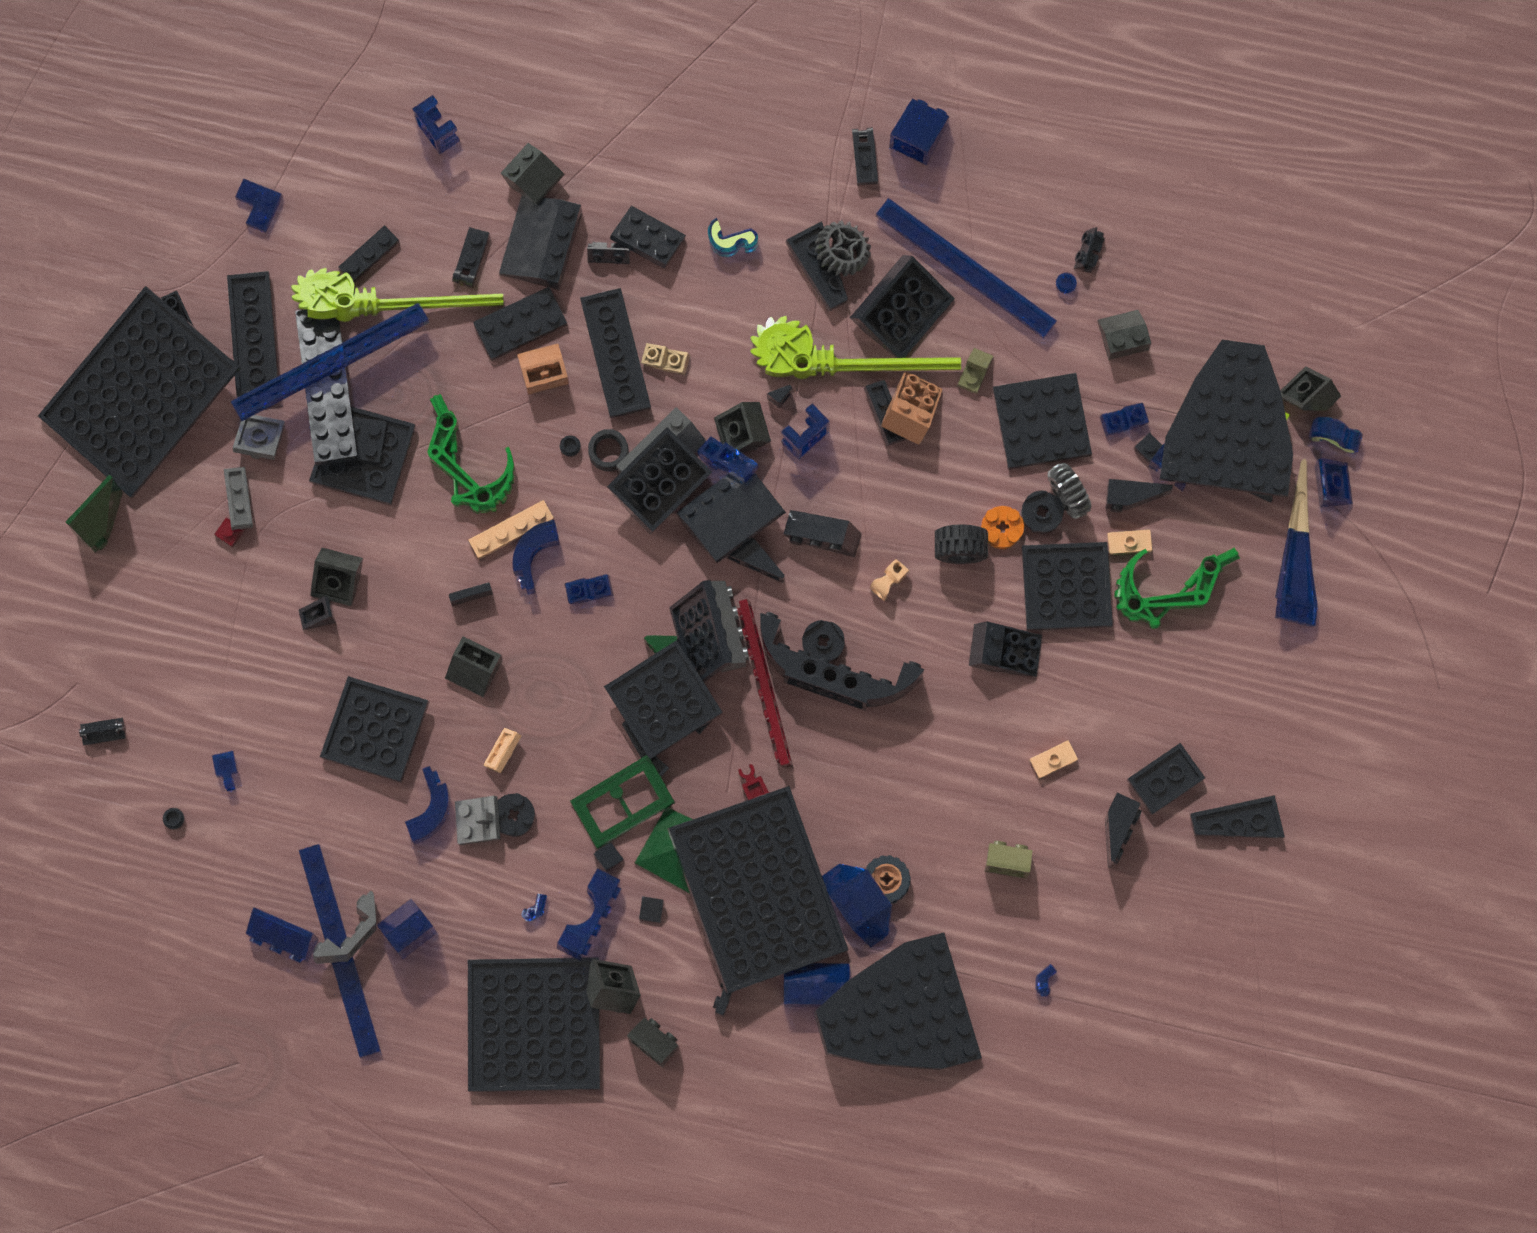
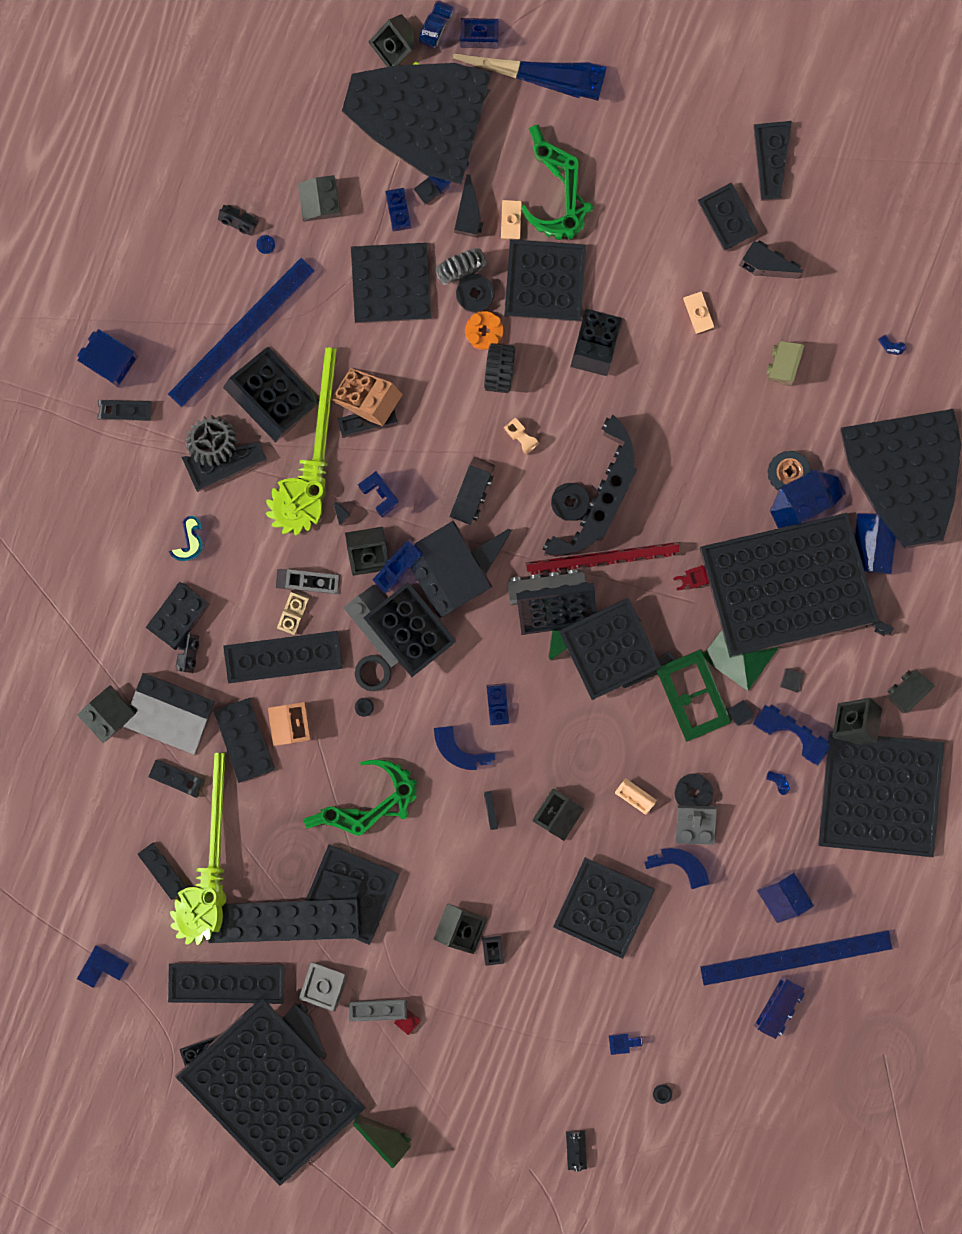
camera: 85 degrees left, 10 degrees up
clear blue plate [231,303,429,422] -> none
dark grey slope [313,891,377,964] -> none
clear blue panel [412,95,460,155] -> none
light nougat plate [469,500,554,559] -> none
olive slope [957,348,993,394] -> none
none -> black slope [276,569,339,594]
none -> black slope [283,1003,327,1060]

